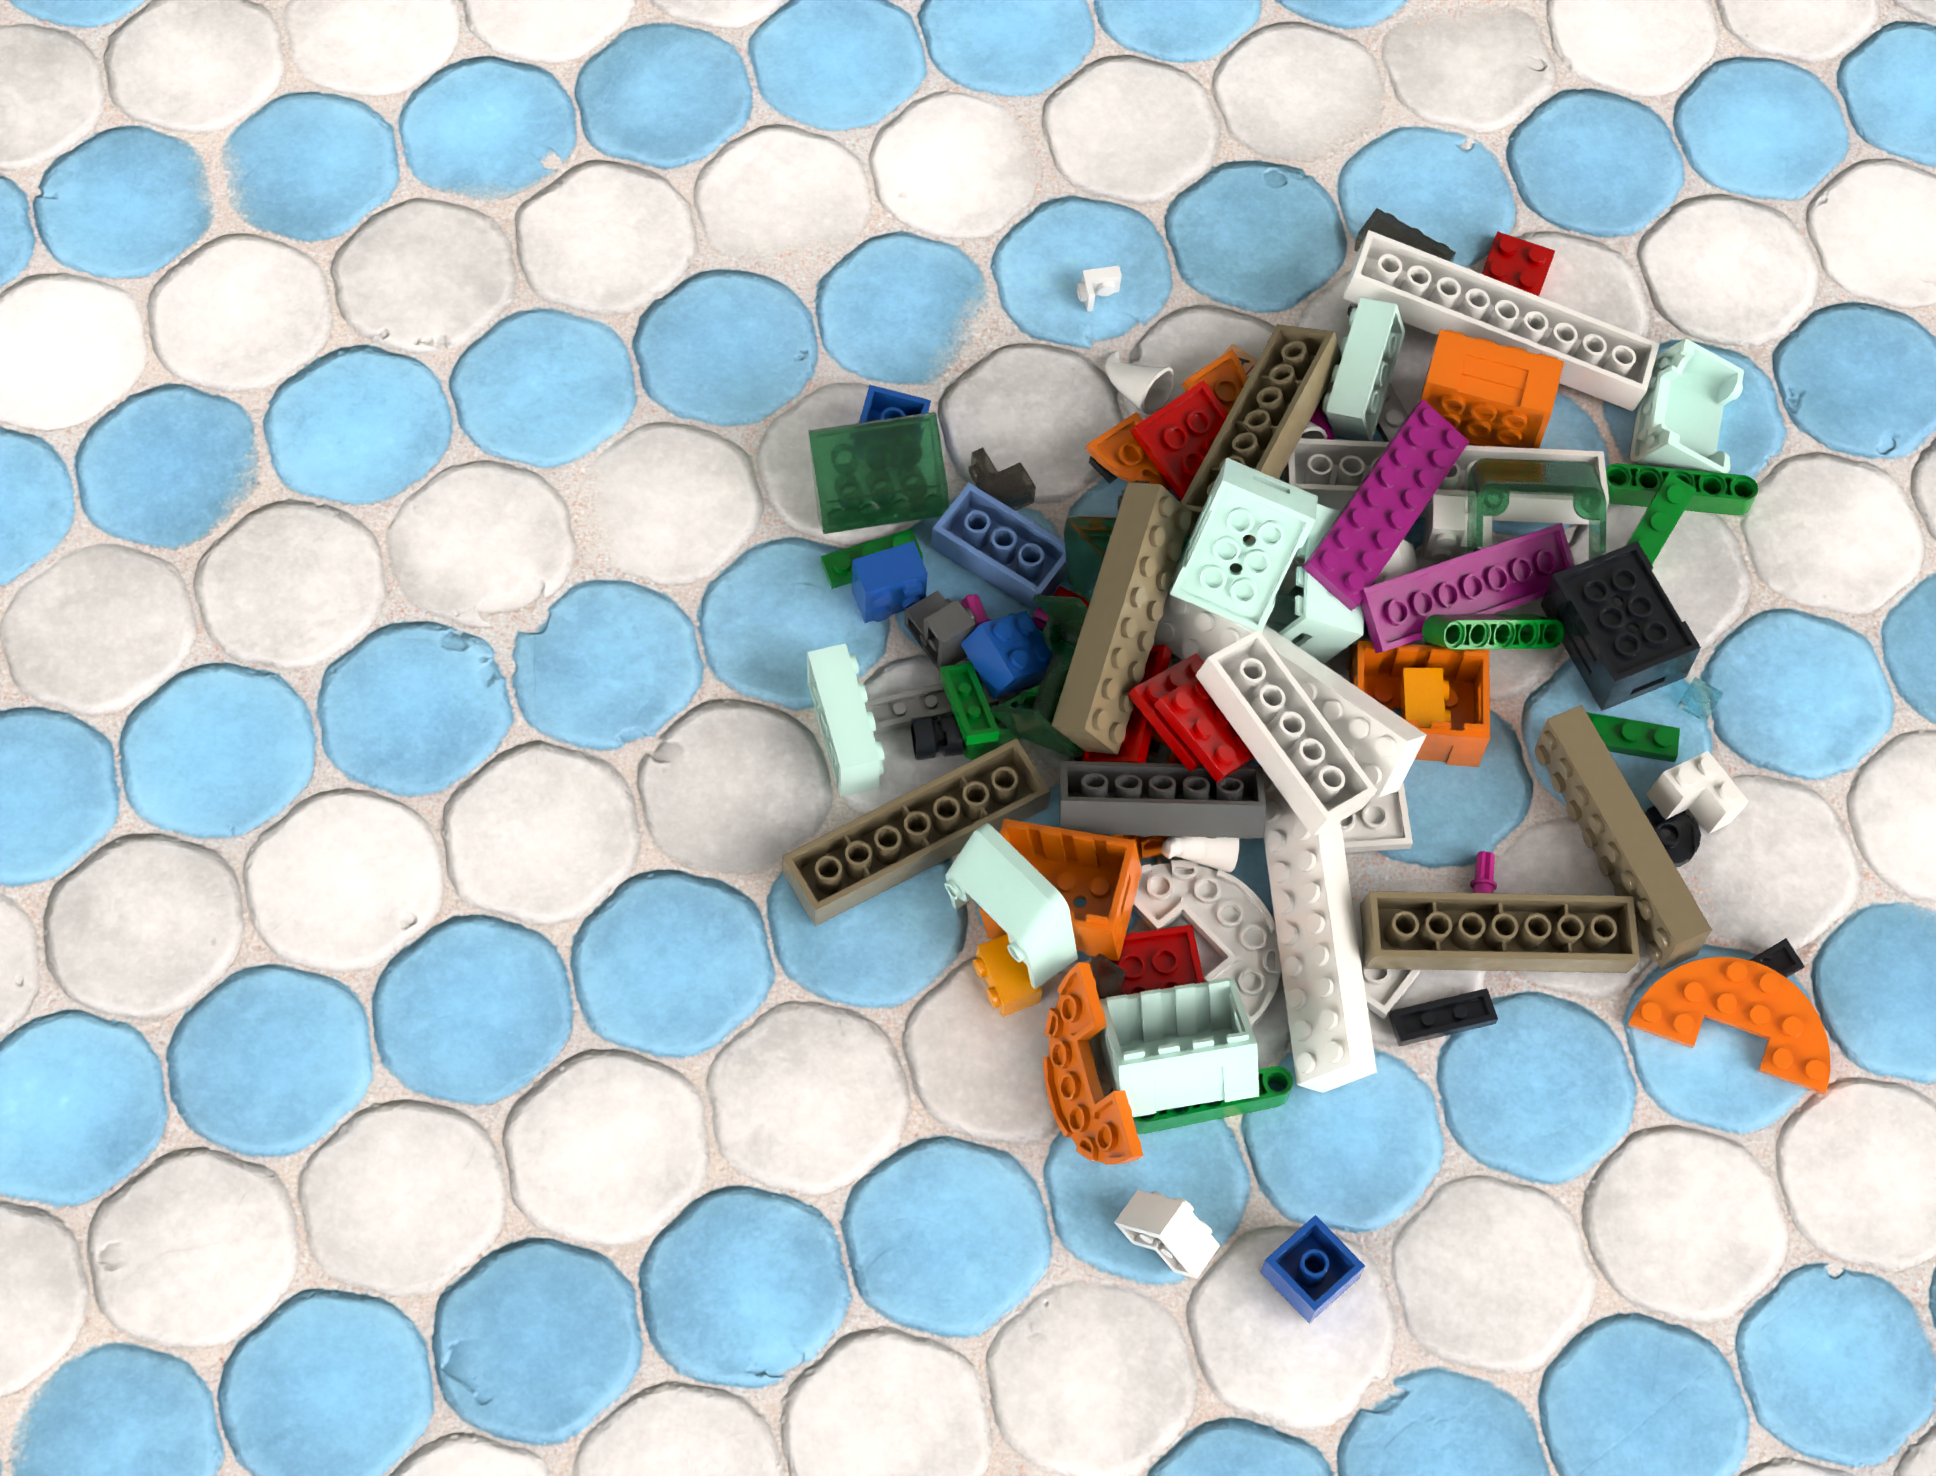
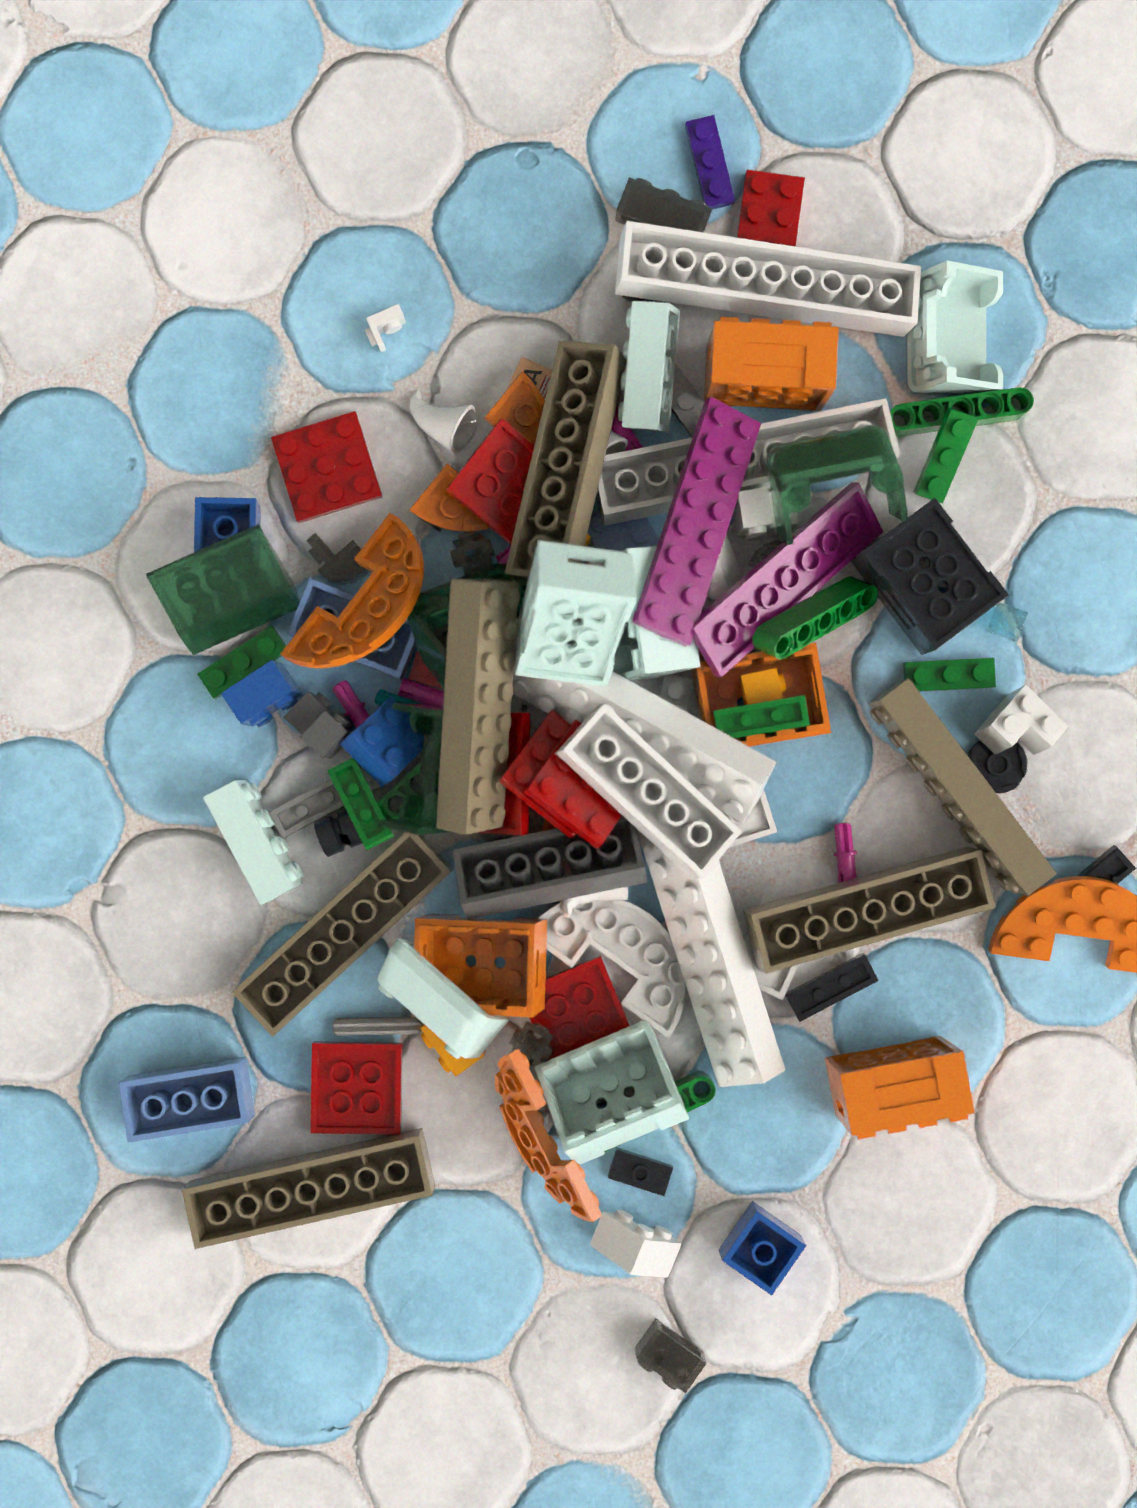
camera: 10 degrees left, 25 degrees up
none -> medium blue brick [118,1056,255,1143]
none -> dark tan brick [182,1128,435,1249]
none -> red plate [271,411,383,523]
none -> orange plate [281,513,424,668]
none -> red plate [310,1041,403,1135]
none -> light grey axle [333,1017,422,1036]
none -> black plate [607,1147,673,1196]
none -> clear smoke brick [635,1318,707,1394]
none -> dark purple plate [685,115,735,211]
none -> green plate [713,695,810,738]
none -> orange container [824,1036,975,1140]

